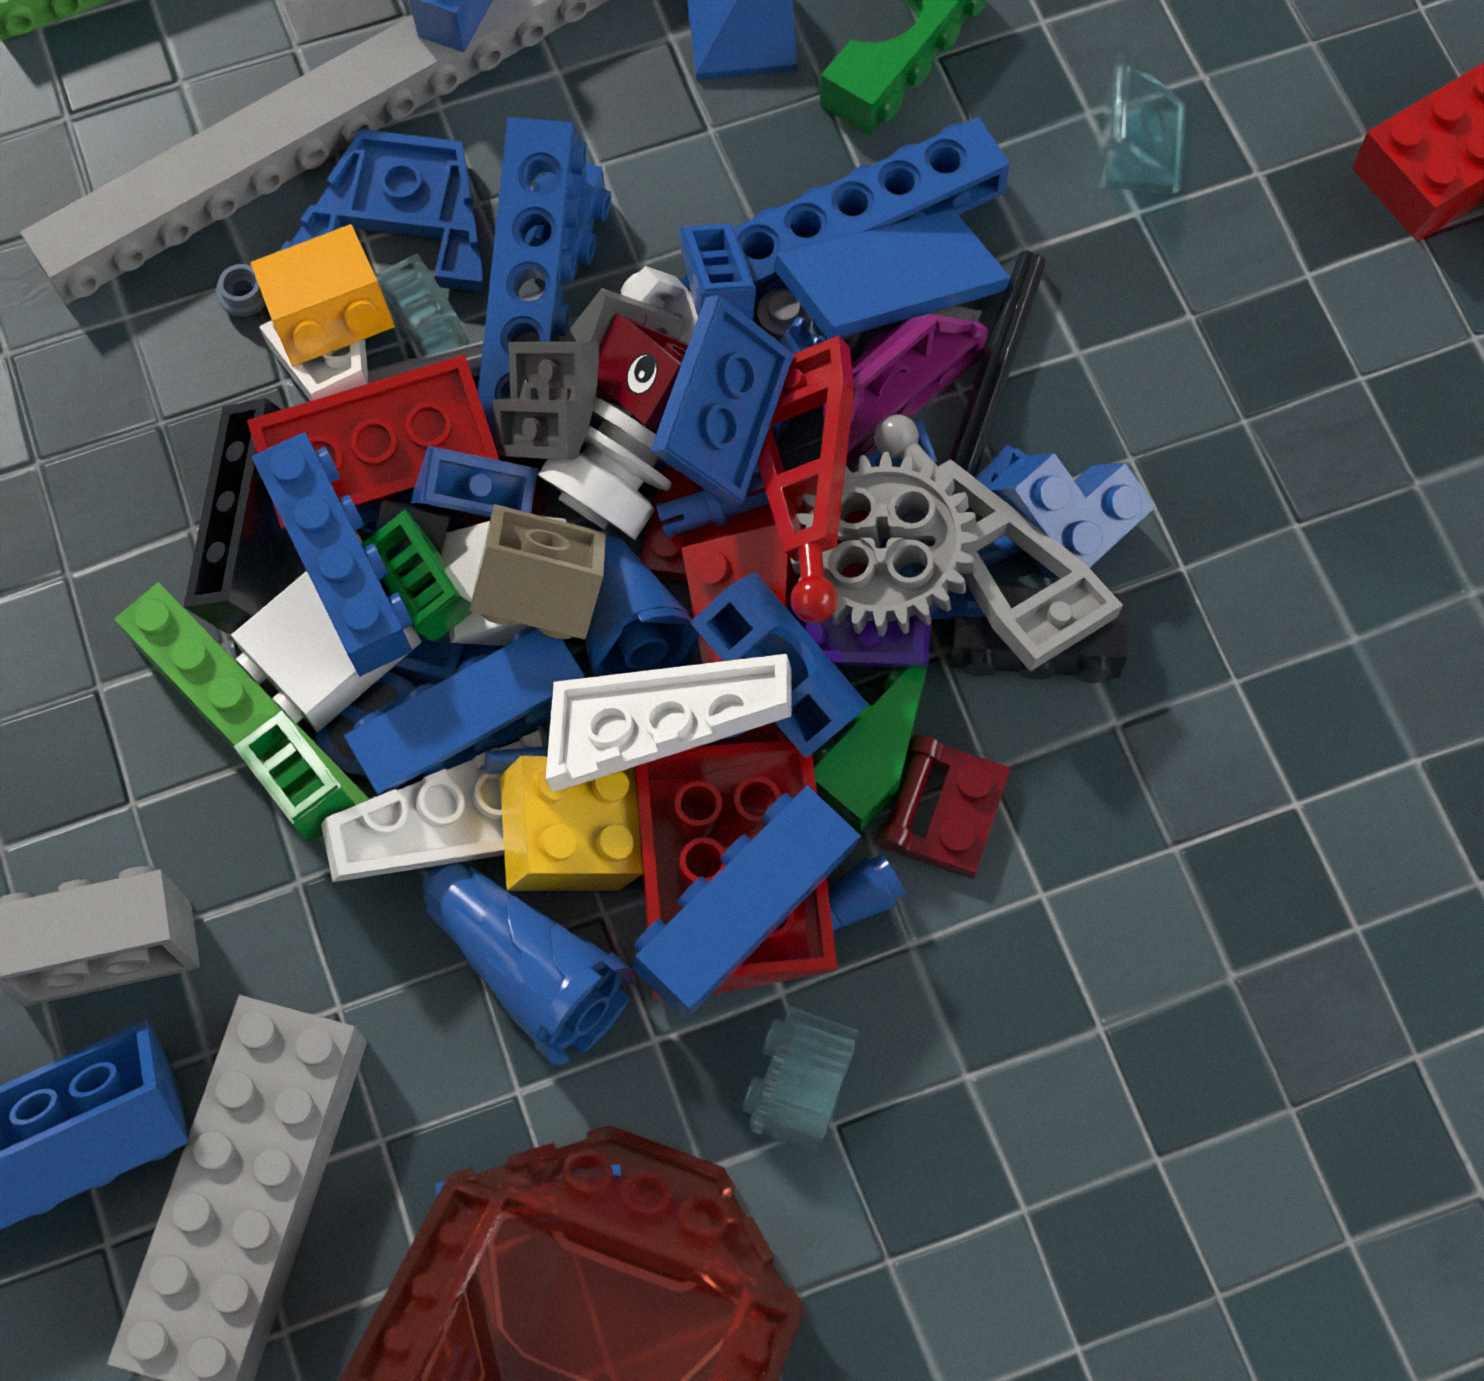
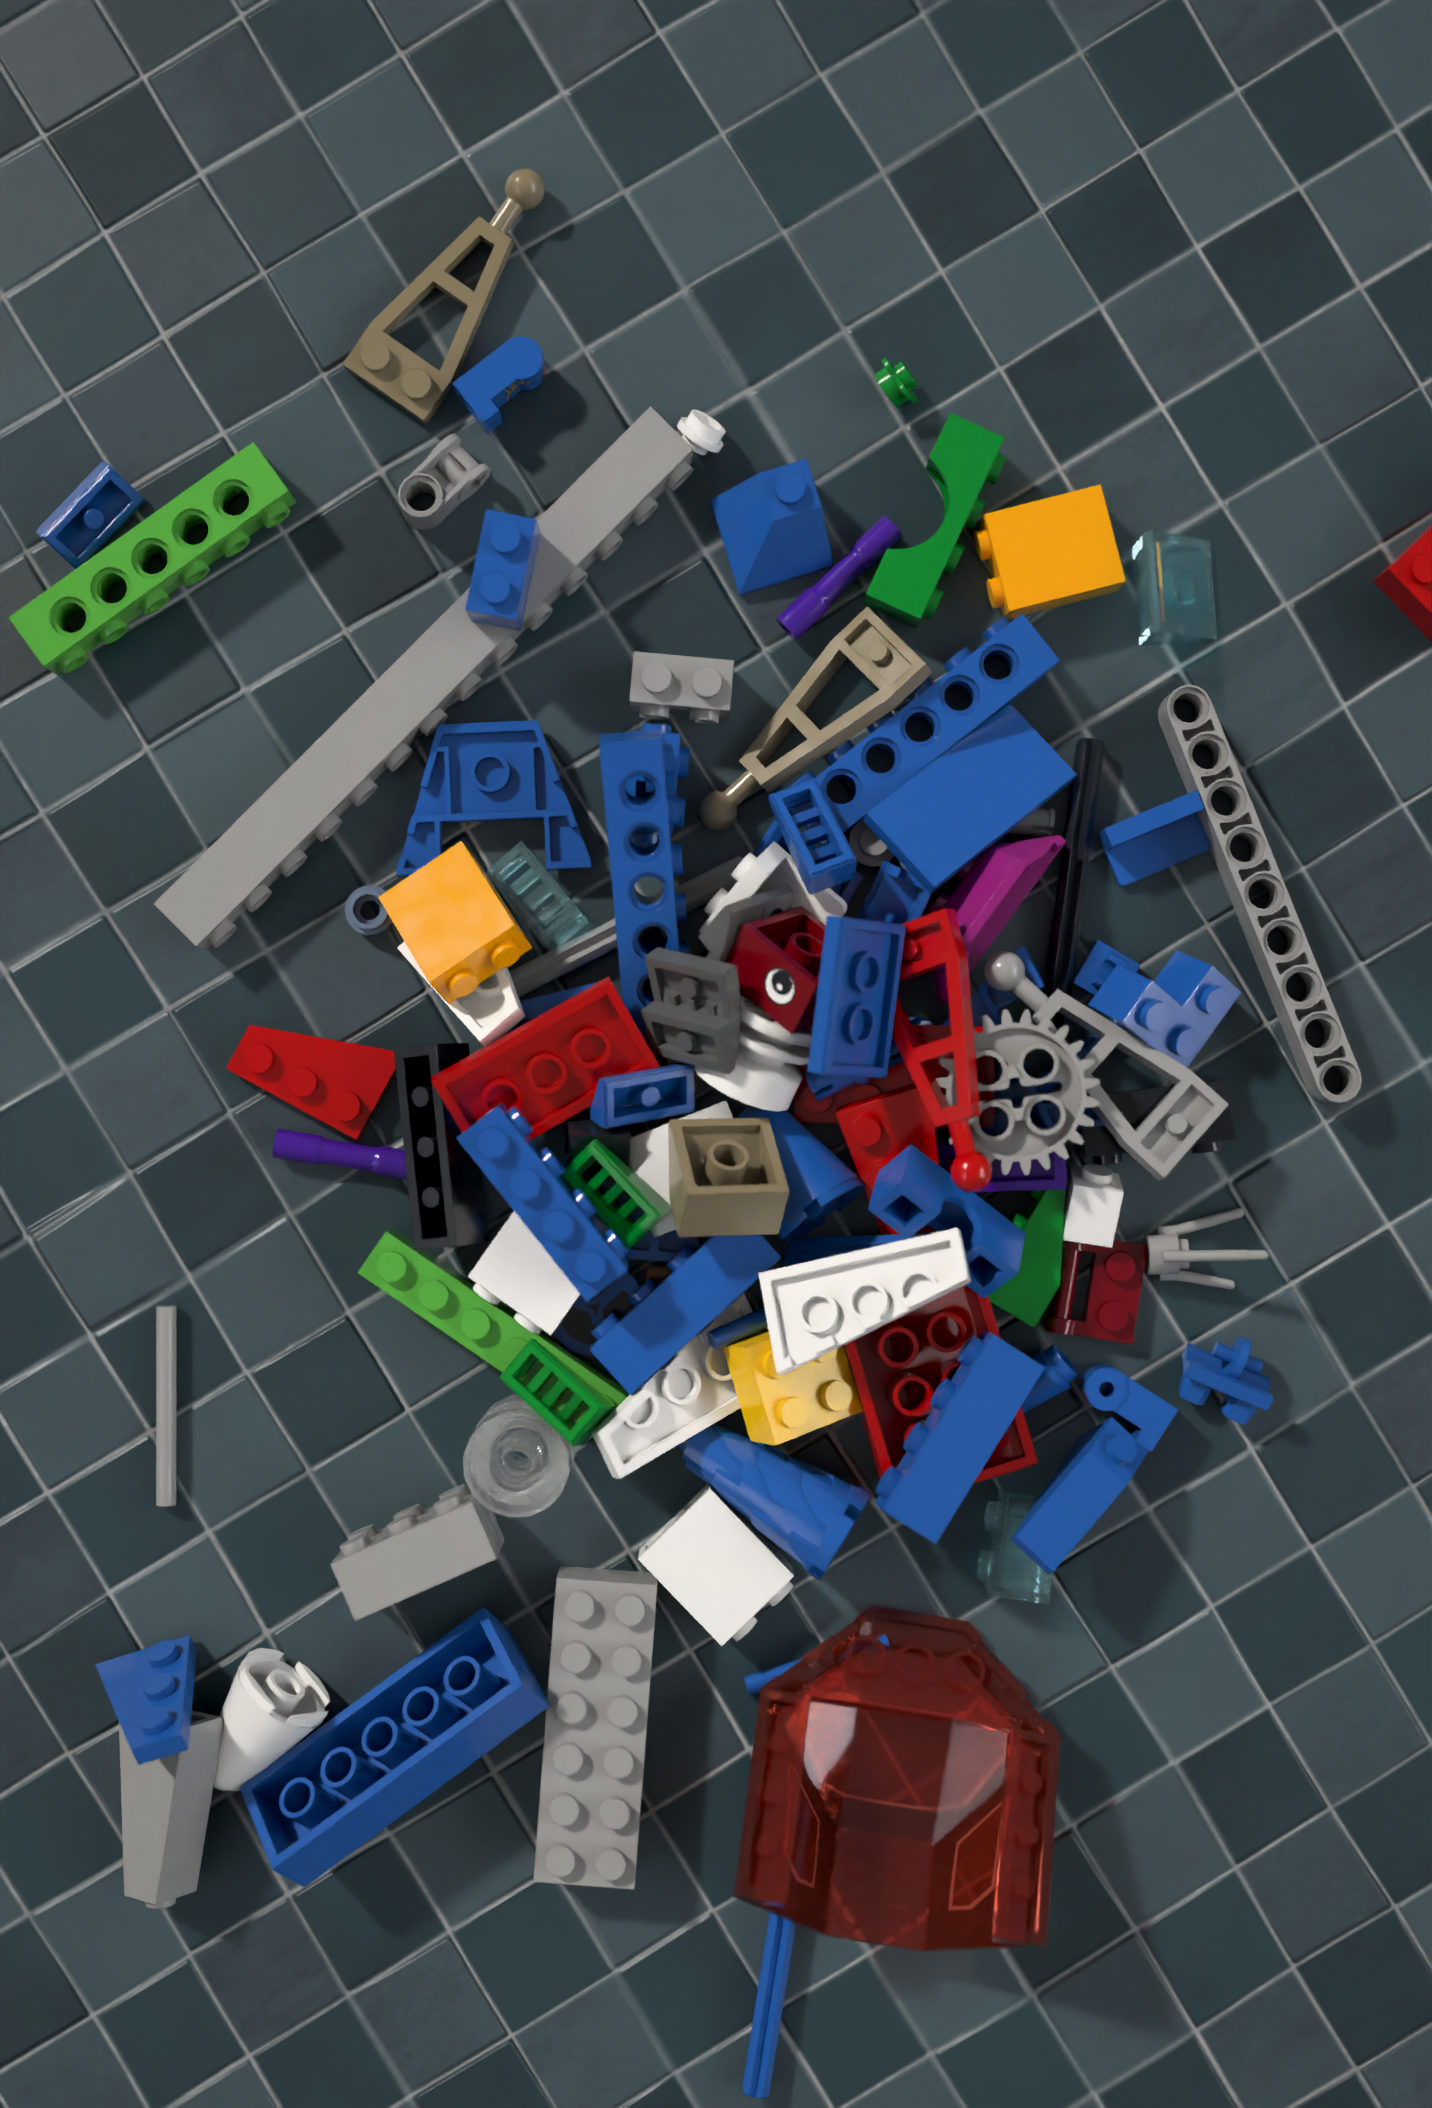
camera: 10 degrees left, 20 degrees up
none -> red wing [226,1025,396,1140]
none -> dark purple piece [273,1128,407,1180]
none -> clear wheel [463,1394,577,1517]
none -> light grey brick [629,651,734,724]
none -> white brick [638,1483,794,1646]
none -> dark tan plate [698,606,933,831]
none -> dark purple piece [776,516,903,641]
none -> light orange brick [974,484,1126,619]
none -> blue slope [1011,1417,1148,1574]
none -> white brick [1063,1164,1124,1248]
none -> blue leg [1080,1364,1178,1452]
none -> blue panel [1096,790,1211,886]
none -> light grey plant [1145,1208,1269,1289]
none -> light grey beam [1158,684,1362,1103]
none -> blue hips [1179,1336,1274,1425]

